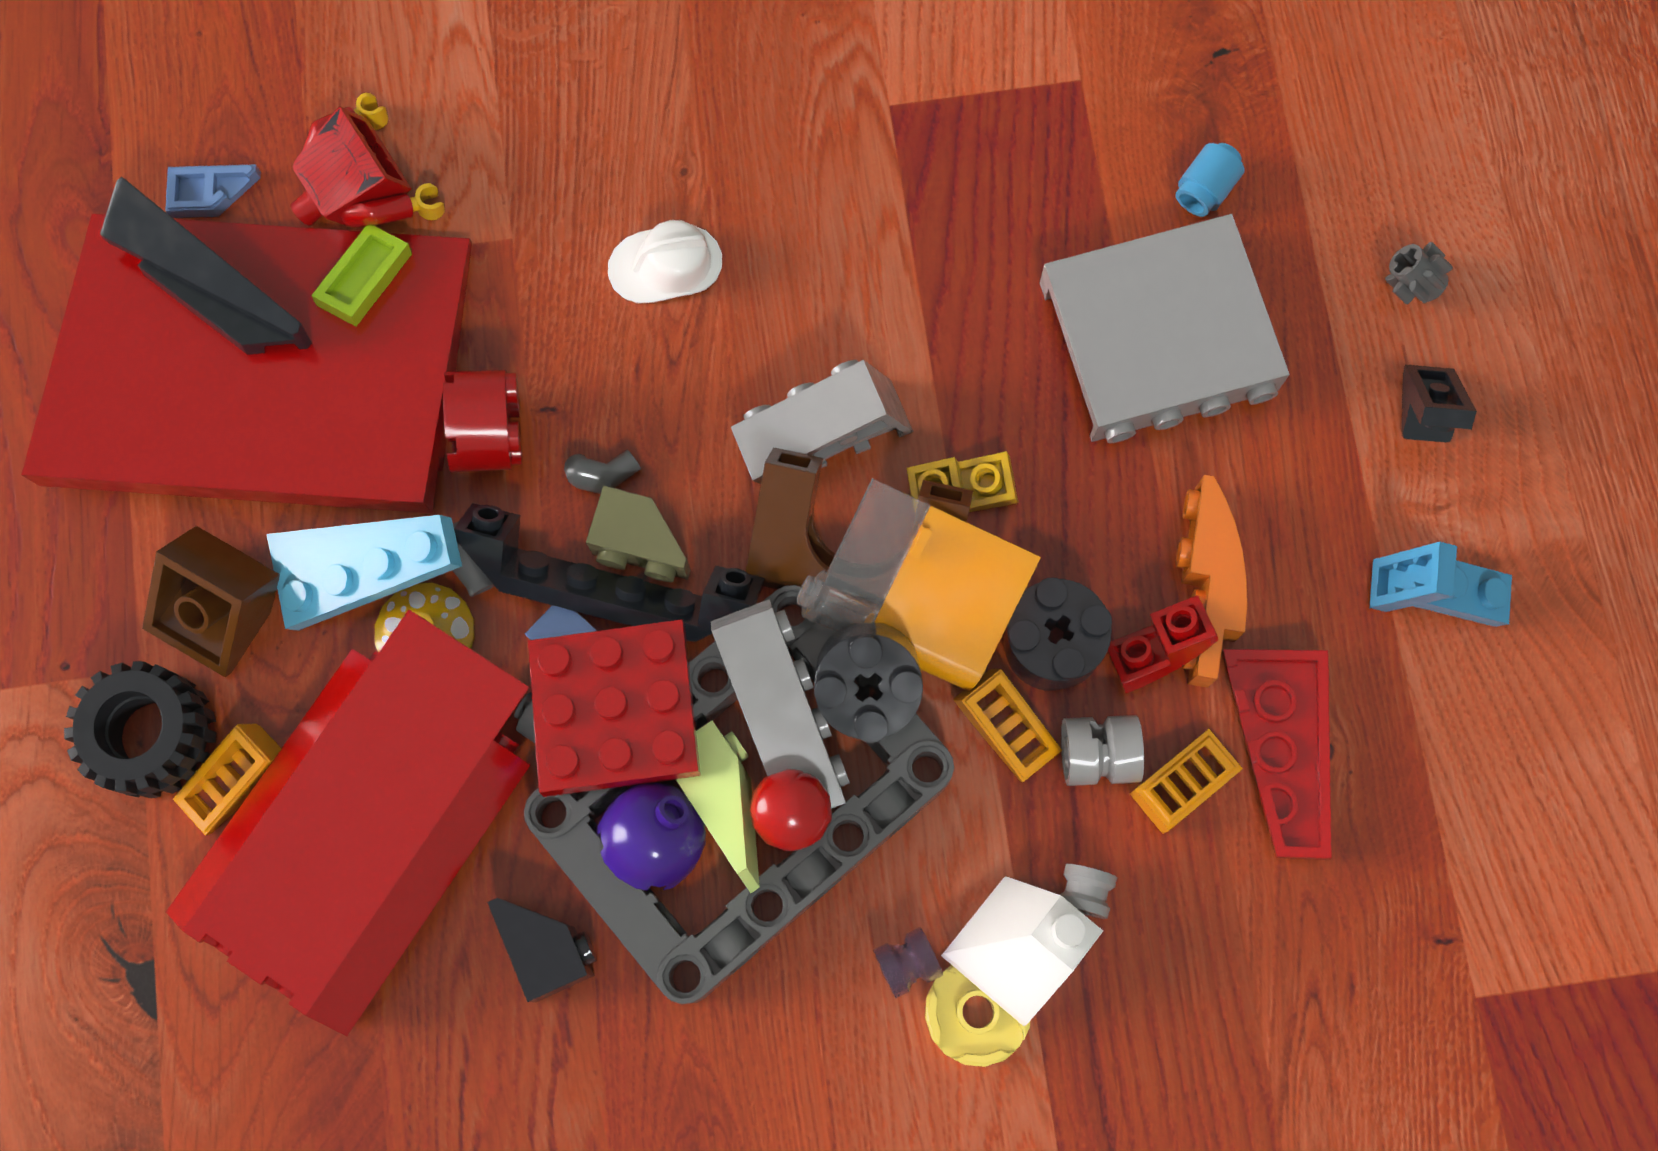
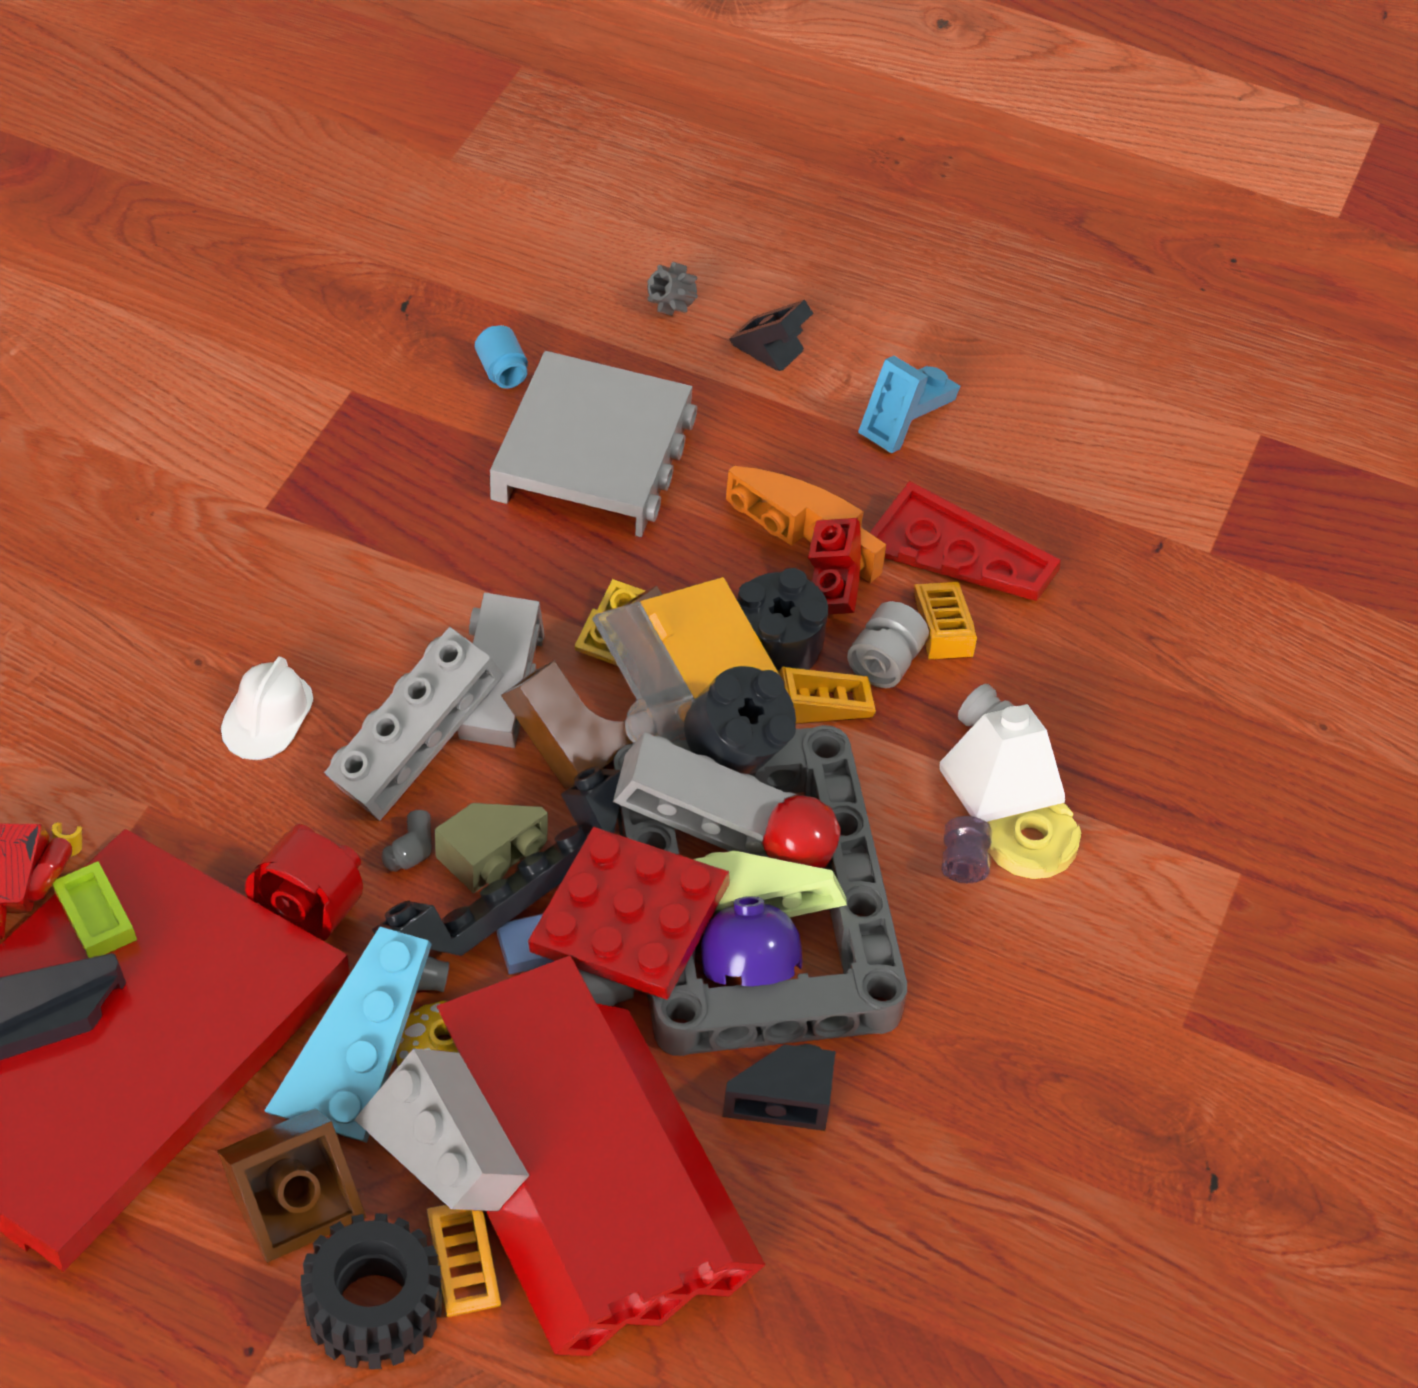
camera: 65 degrees left, 25 degrees down
none -> light grey brick [324,627,504,821]
none -> light grey wedge [354,1048,529,1211]

